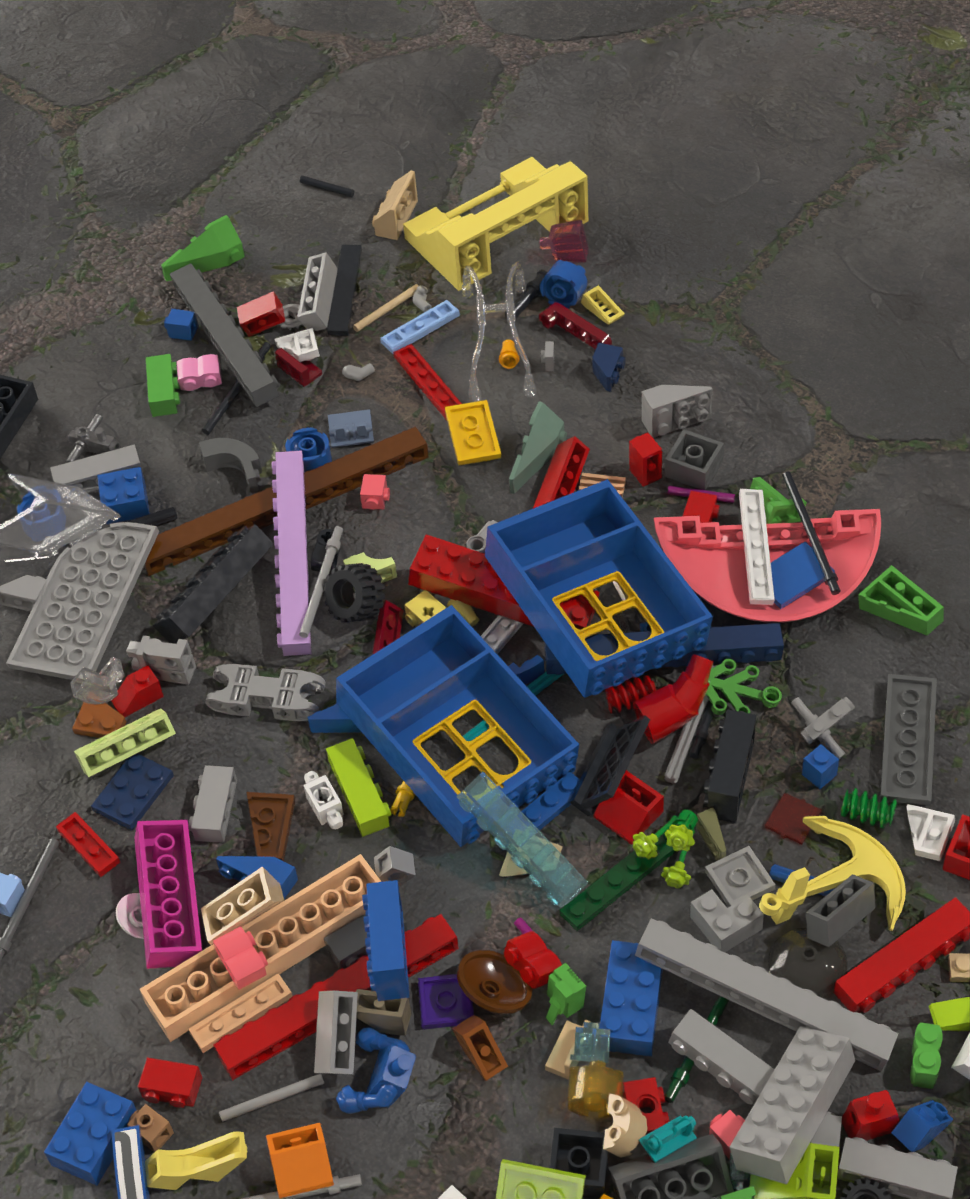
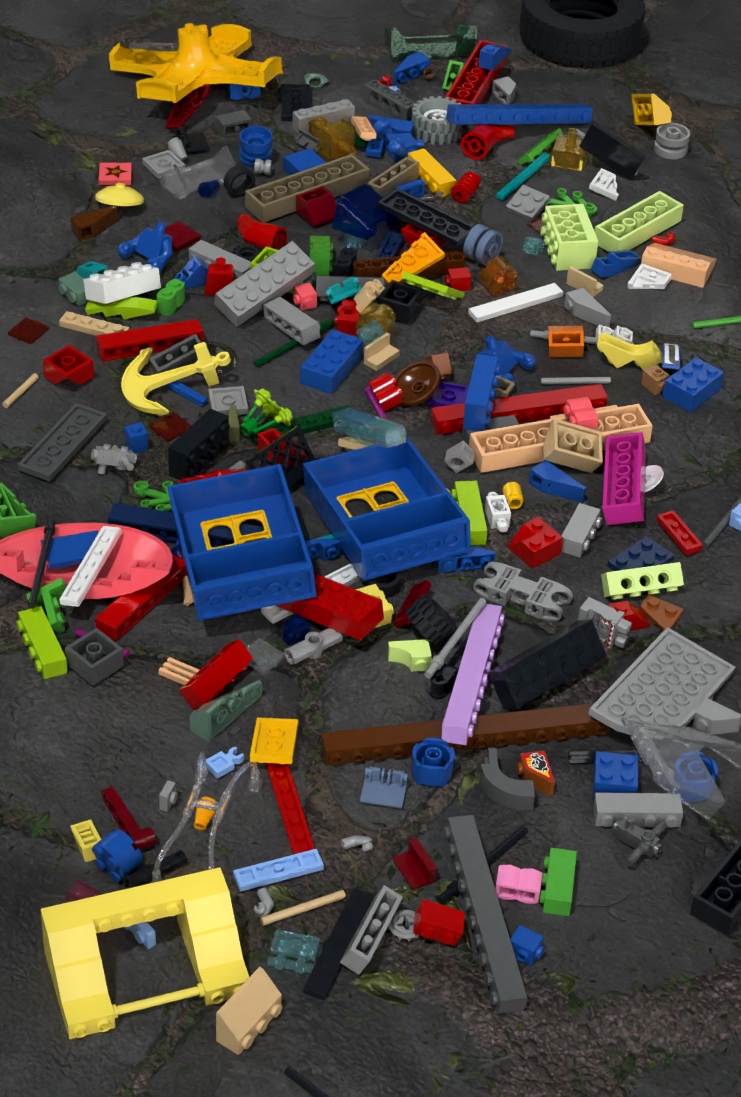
camera: 170 degrees left, 10 degrees down
clear brick [70,656,124,704] -> none
red brick [138,1057,203,1108] -> none
bright green wedge [161,215,245,281] -> none
reddish brown wing [246,792,295,861] -> none
white wing [275,328,320,362] -> none
light grey brick [314,991,358,1074] -> none
coral brick [360,474,390,510] -> none
bright green piece [546,963,586,1025] -> none
dark blue slope [592,343,626,392] -> none
red brick [629,432,662,487] -> none
light grey brick [635,918,898,1071] -> none
light grey slope [642,385,712,438] -> none
light grey brick [690,889,764,952] -> none
green piece [841,788,897,829] -> none
white wing [907,804,955,861] -> none
none -> lime brick [16,606,67,679]
none -> light blue plate [124,922,156,950]
none -> light blue plate [205,747,244,778]
none -> clear light blue plate [267,930,320,974]
none -> yellow brick [502,482,524,509]
none -> red slope [508,517,563,569]
none -> slope [516,750,555,796]

